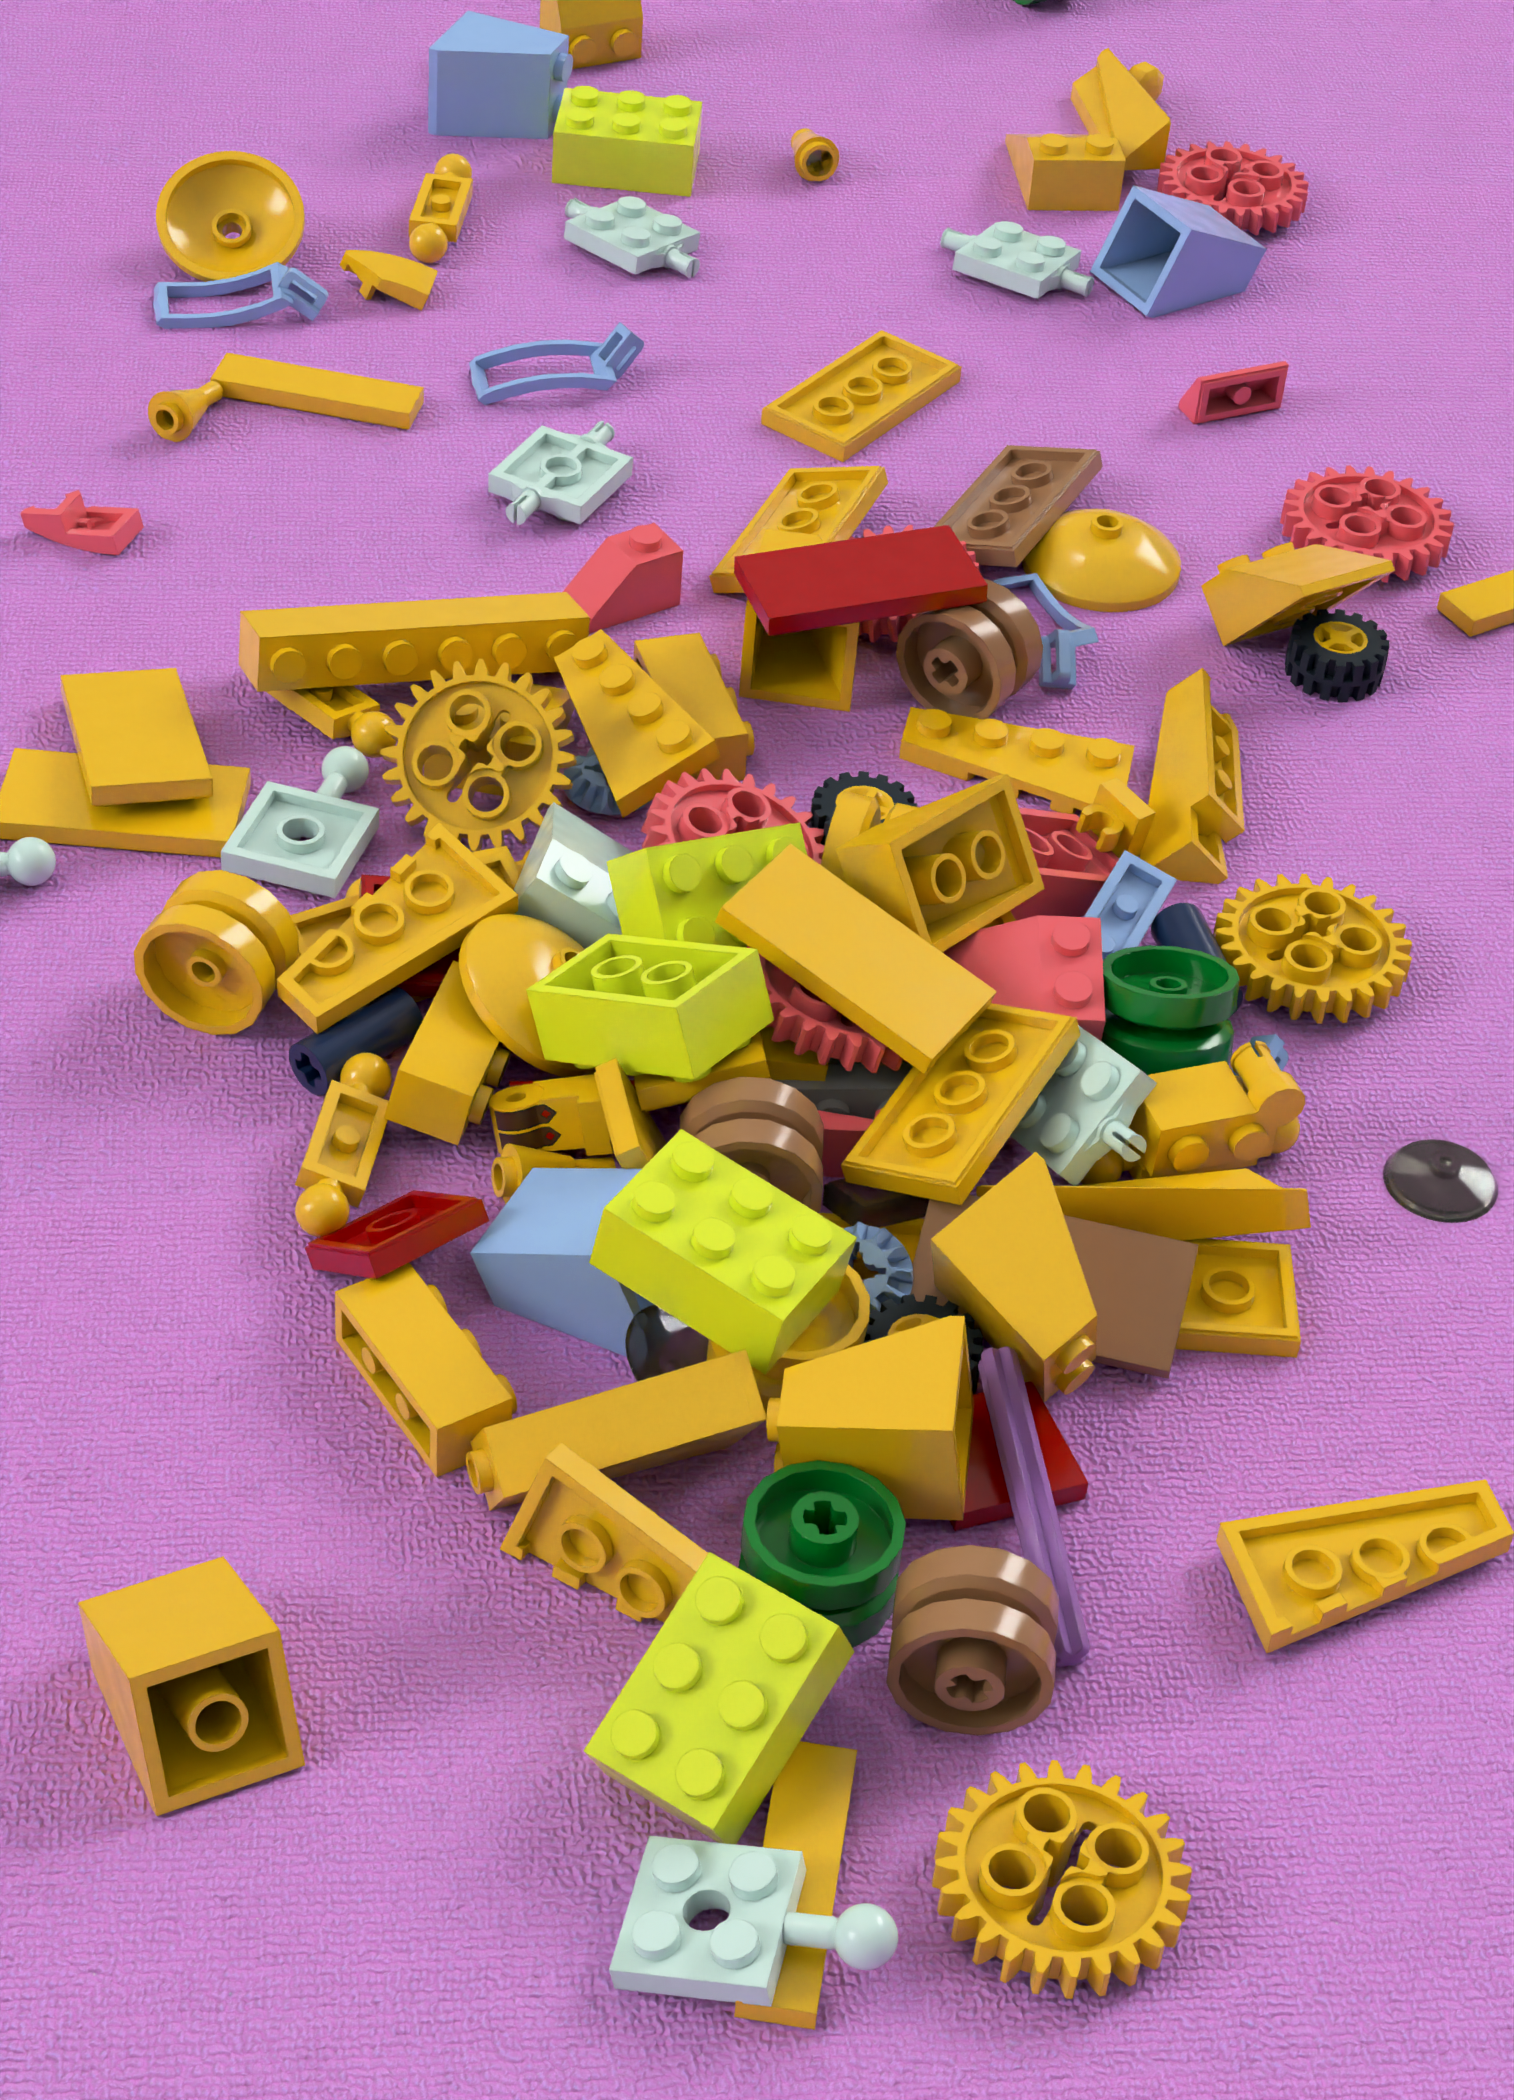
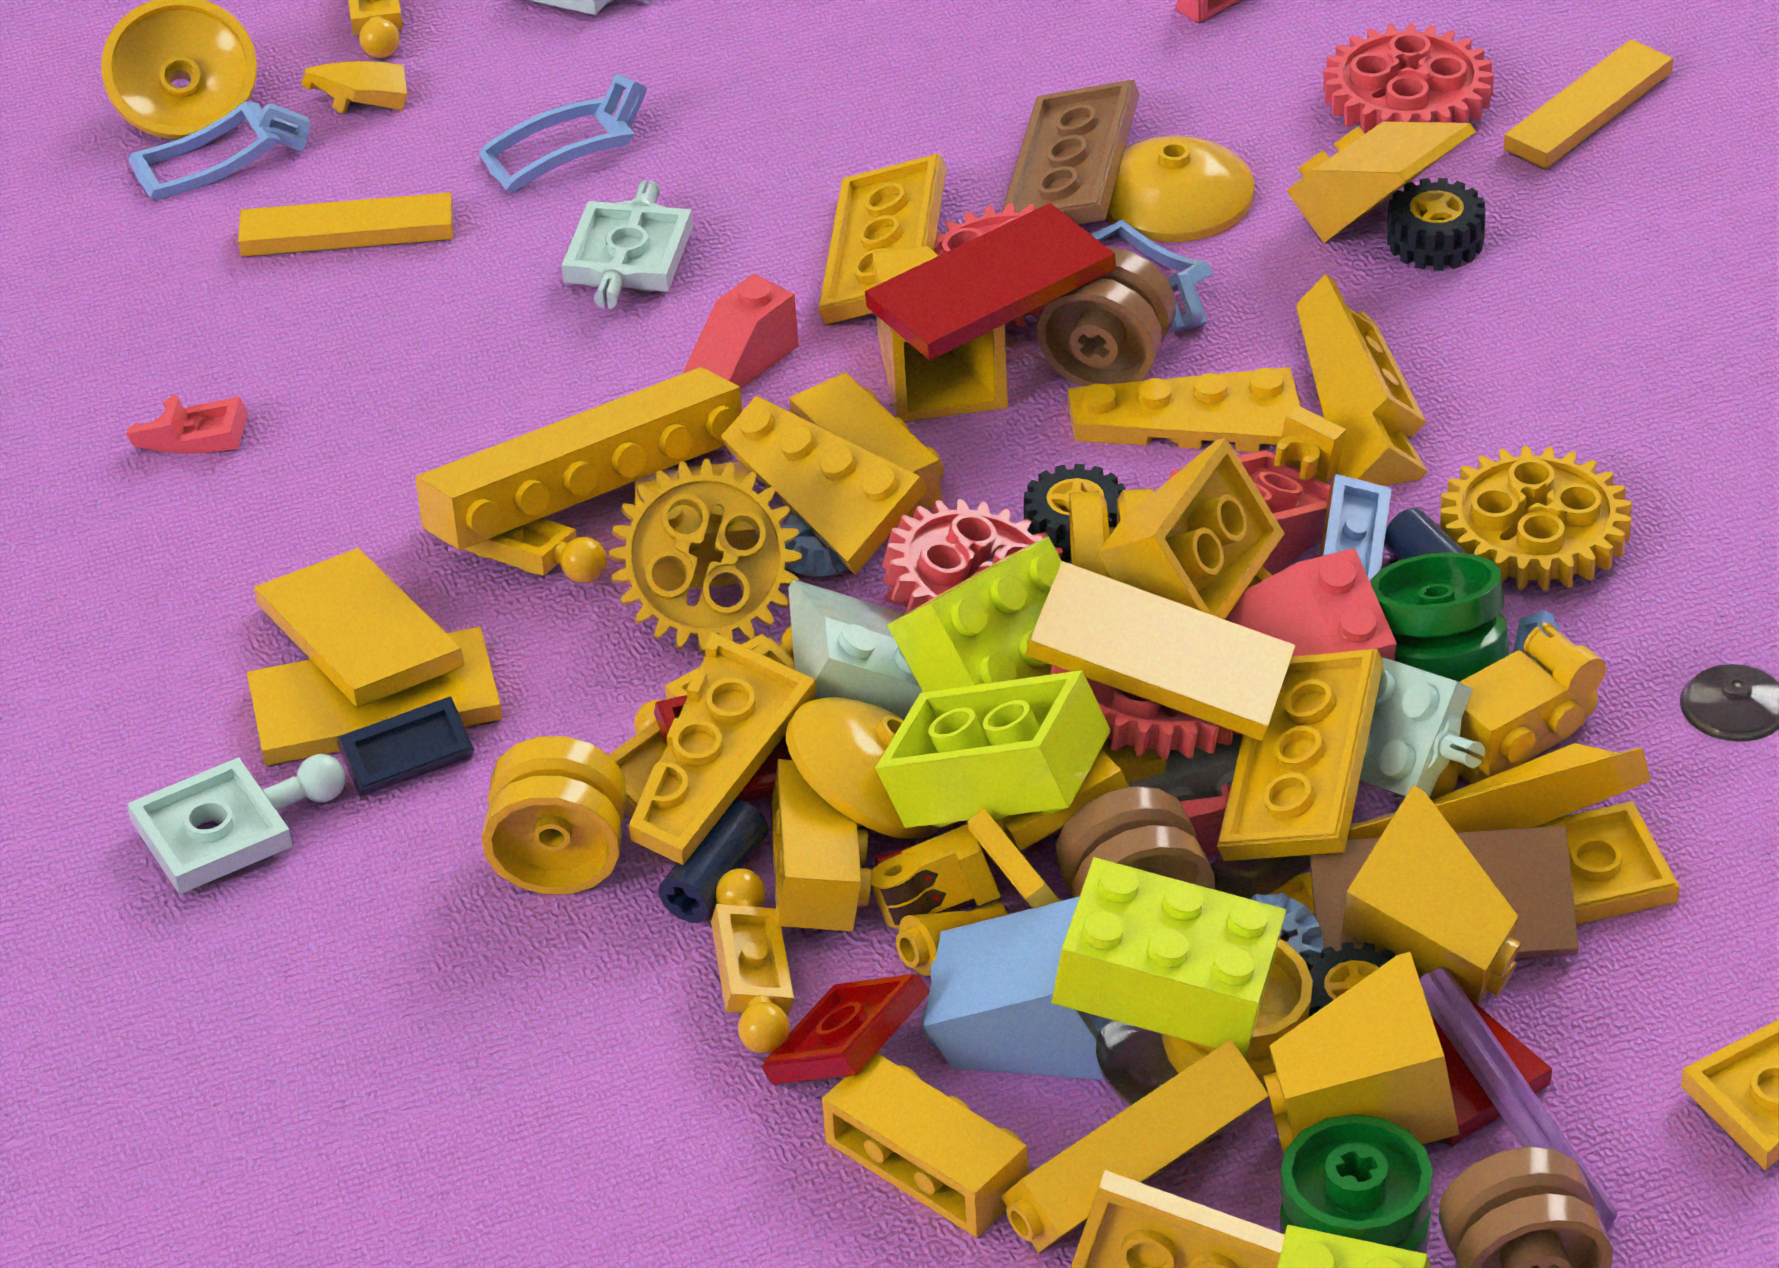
camera: 10 degrees left, 0 degrees up
yellow cone [148,381,224,442] -> none
light aqua plate [221,746,379,898] -> none
yellow tile [761,330,962,462] -> none
none -> dark blue tile [337,696,474,797]

